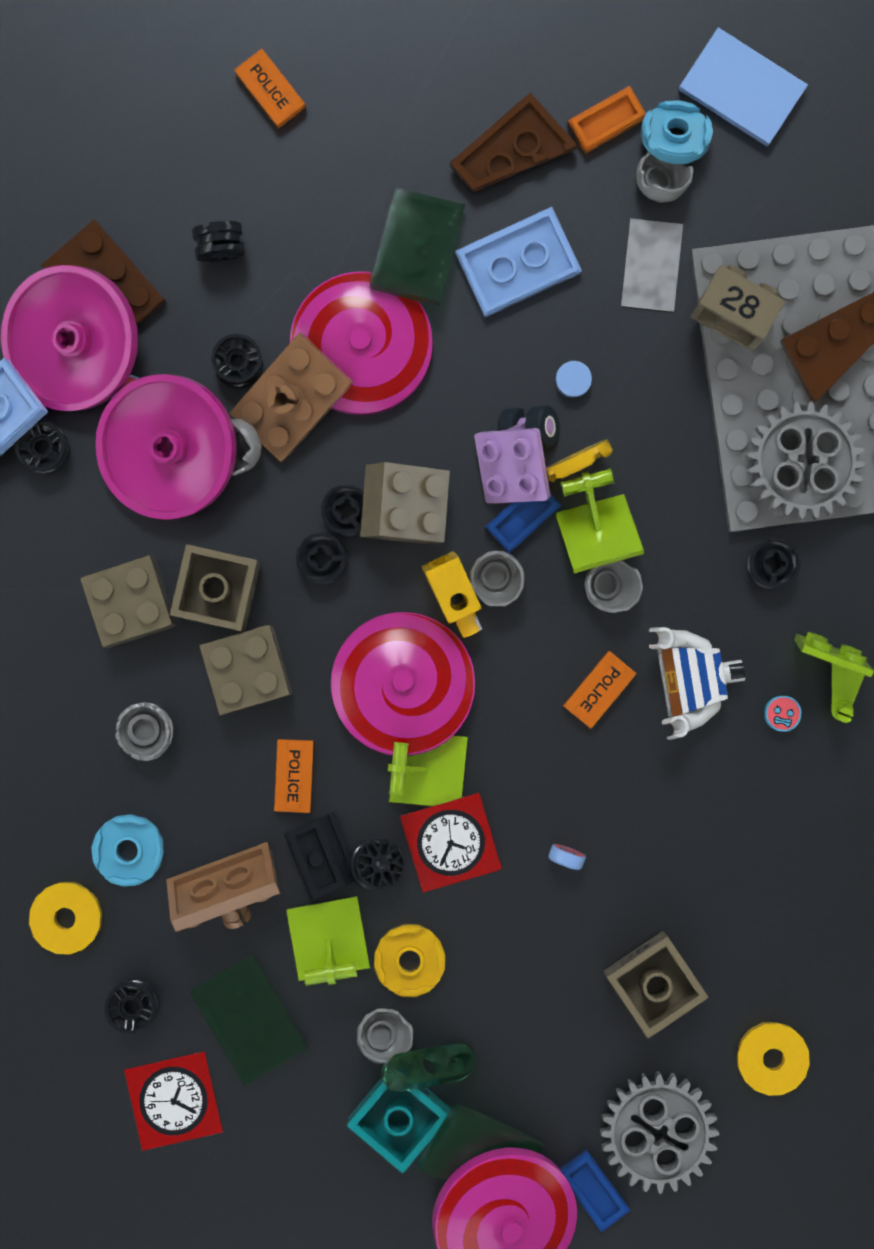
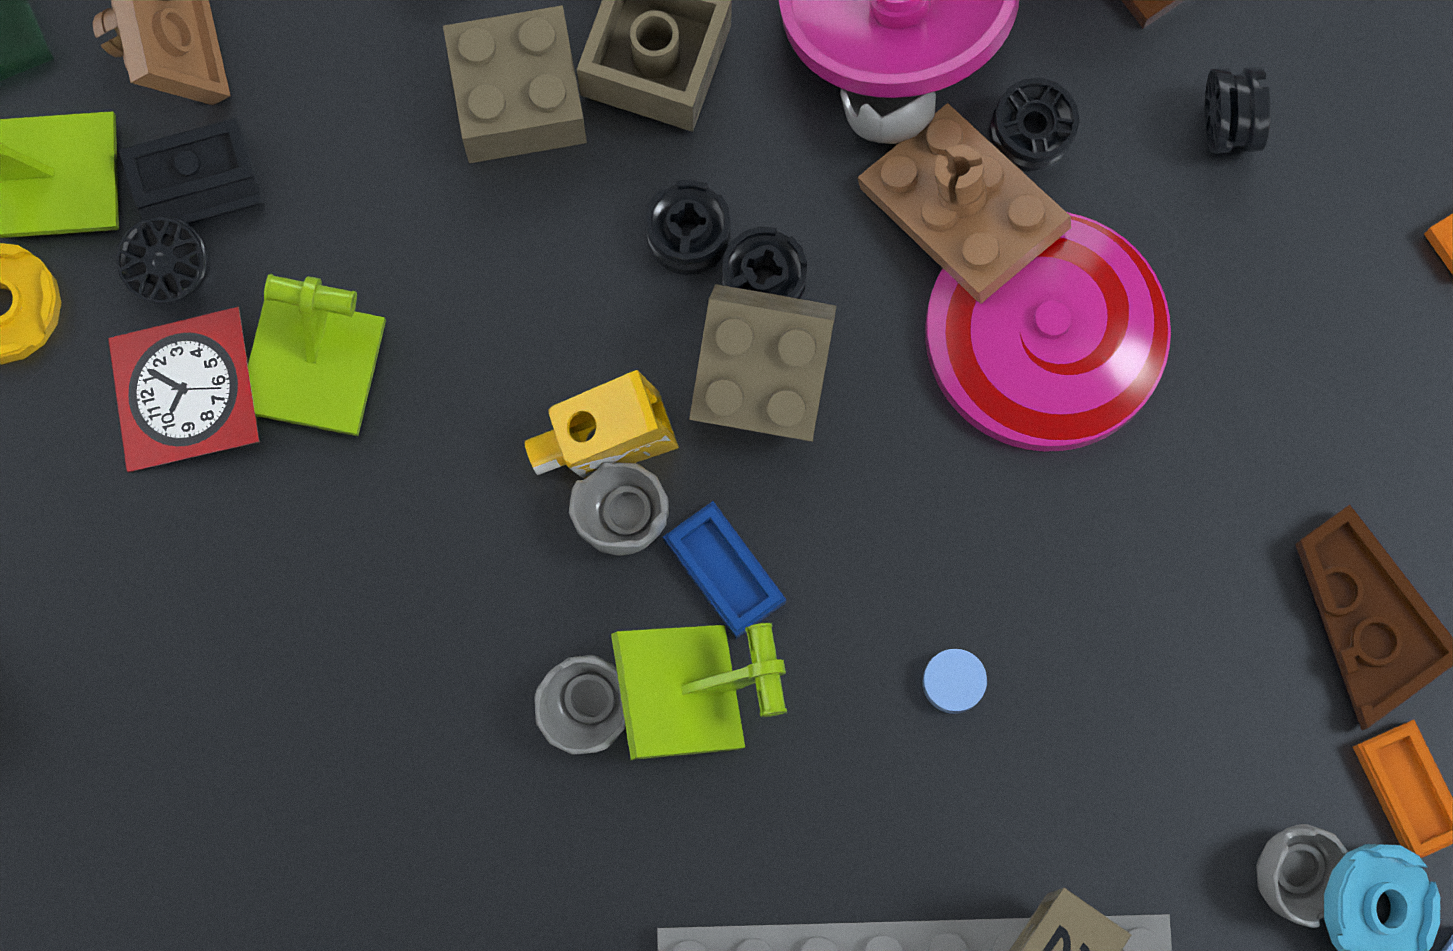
camera: 90 degrees right, 10 degrees down
orange tile [274,739,314,813] -> none
dark pink dish [331,612,475,756] -> none
clear green tile [370,188,465,306] -> none
light blue tile [455,207,582,317] -> none
lavender plate [474,405,560,503] -> none
yellow tile [546,439,613,482] -> none
light blue tile [548,844,586,870] -> none
orange tile [563,651,637,729] -> none
flat silver sticker [621,218,683,312] -> none
torso [649,627,745,740] -> none

